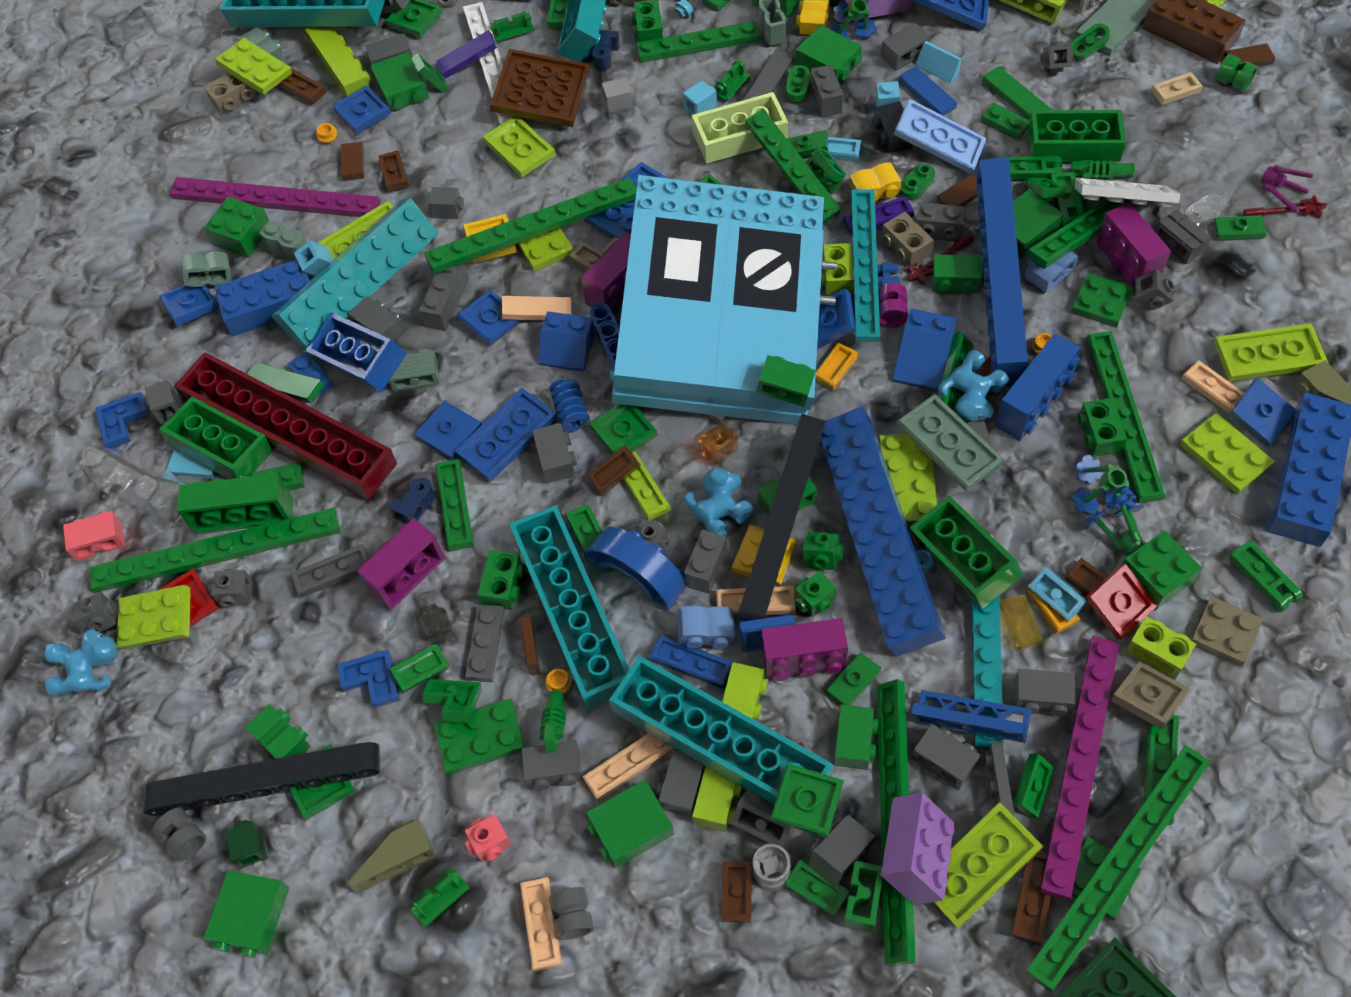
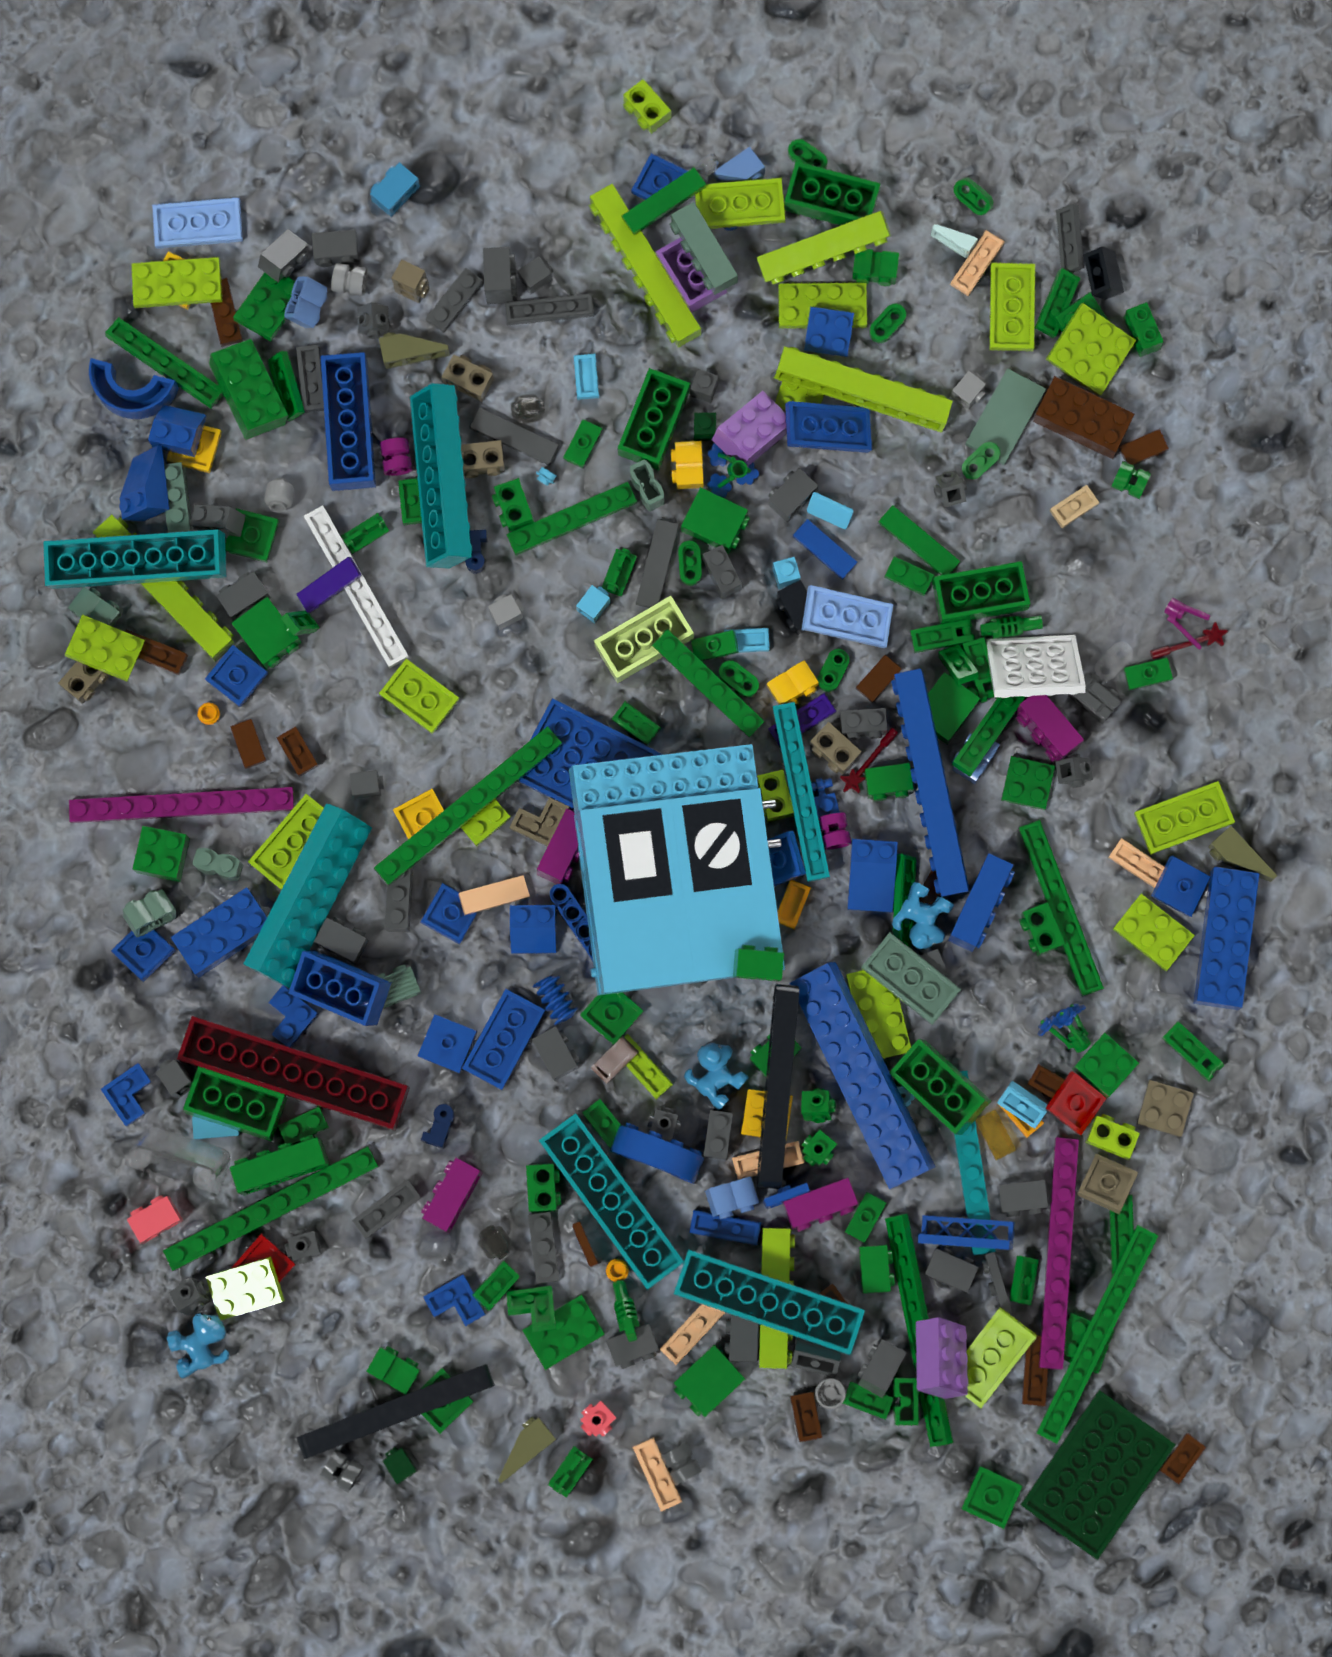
camera: 15 degrees left, 20 degrees up
green brick [204,870,289,958] -> none
tile [247,362,324,403] -> none
medium azure brick [294,240,333,276] -> none
green tile [436,459,474,552] -> none
reddish brown plate [490,49,590,127] -> none
clear orange brick [698,422,738,467] -> none
green tile [771,763,844,838] -> none
green plate [811,147,846,183] -> none
light orange plate [1031,333,1052,355] -> none
plant [1072,455,1133,515] -> none

